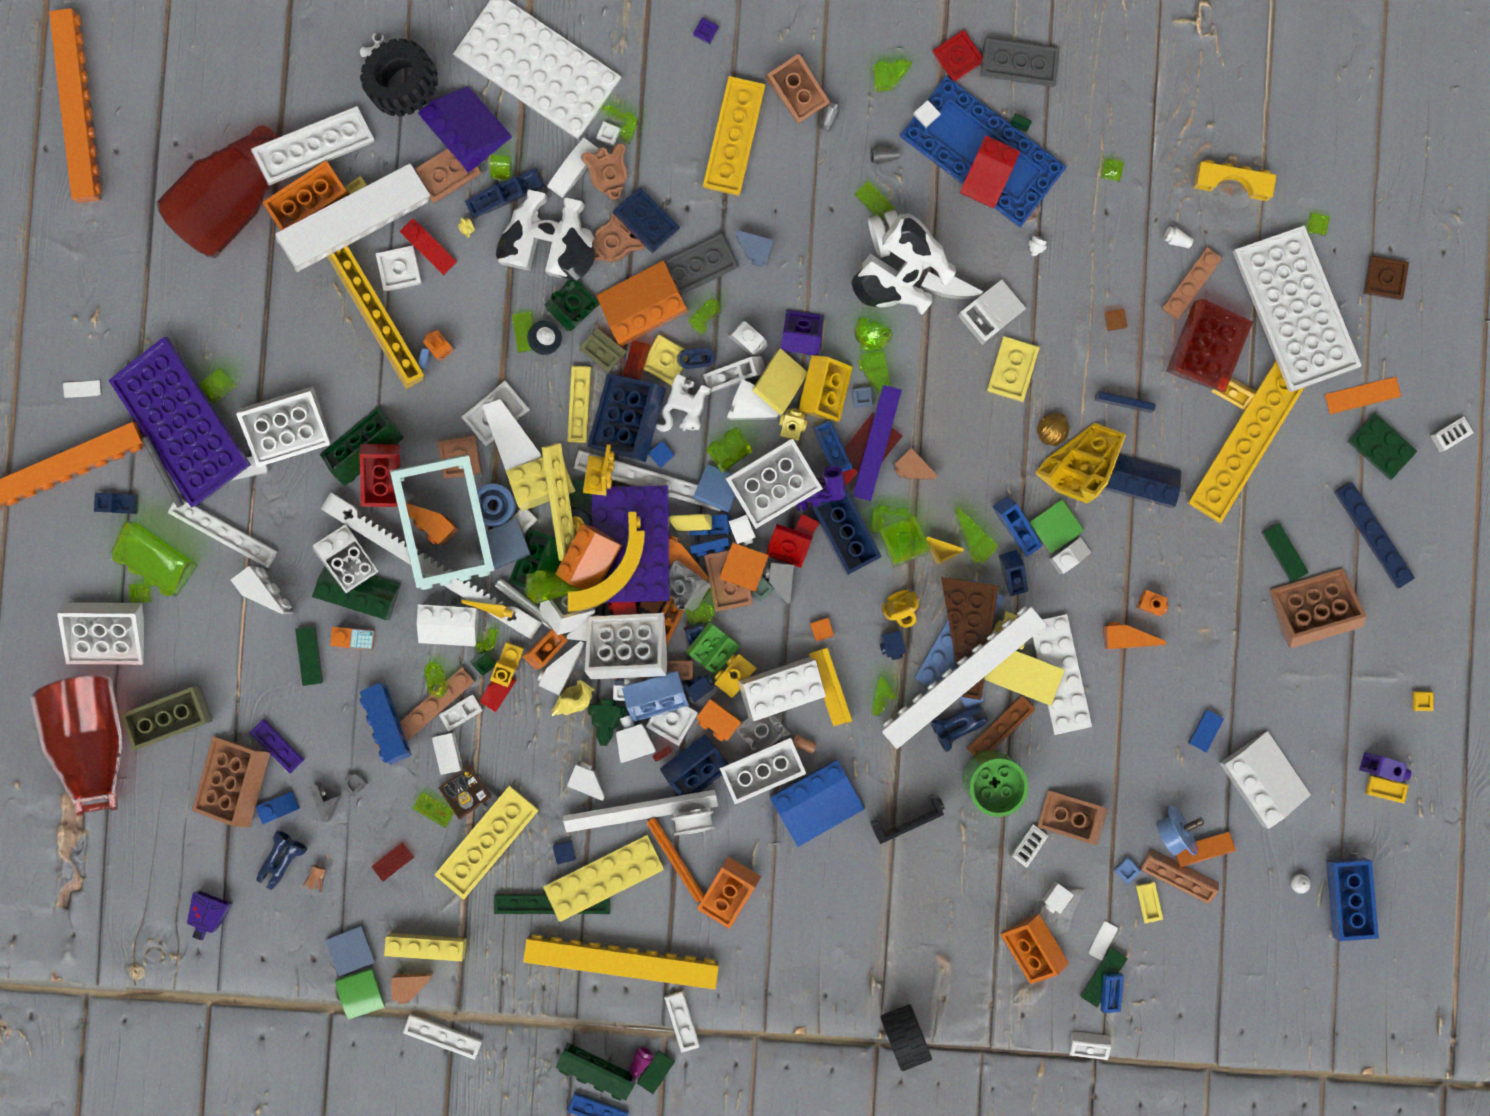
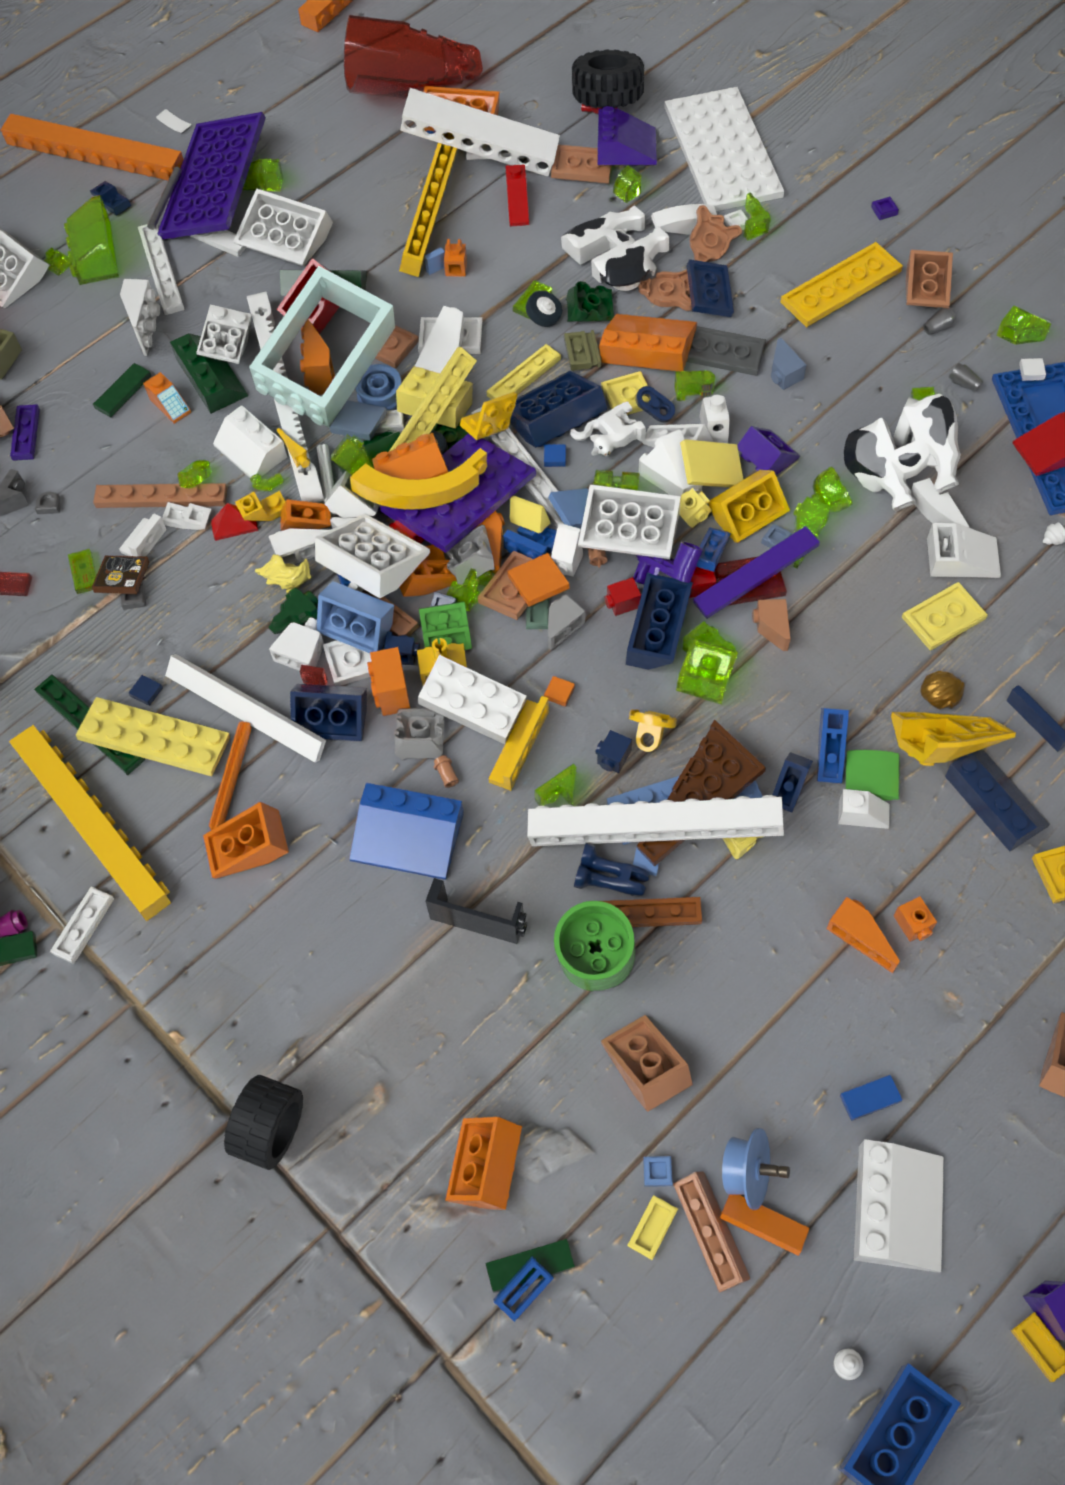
camera: 50 degrees right, 25 degrees down
white plate [251,106,374,185] -> none
blue brick [360,683,412,765] -> none
white tile [376,246,422,292] -> none
light yellow plate [435,786,539,900] -> none
light yellow plate [458,217,475,238] -> none
dark blue slope [465,168,545,219] -> none
dark green tile [470,650,496,676] -> none
white slope [567,762,606,801] -> none
clear red tile [622,340,651,380] -> none
white wheel [671,808,716,836] -> none
white slope [720,738,806,804] -> none
red tile [766,524,813,568] -> none
yellow slope [924,536,964,565] -> none
clear neon green slope [953,507,999,564] -> none
light yellow tile [984,651,1065,706] -> none
white slope [1010,824,1048,868] -> none
white plate [1032,614,1092,735] -> none
white brick [1042,881,1074,914] -> none
white slope [1069,1031,1112,1060] -> none
white sticker [1089,921,1118,960] -> none

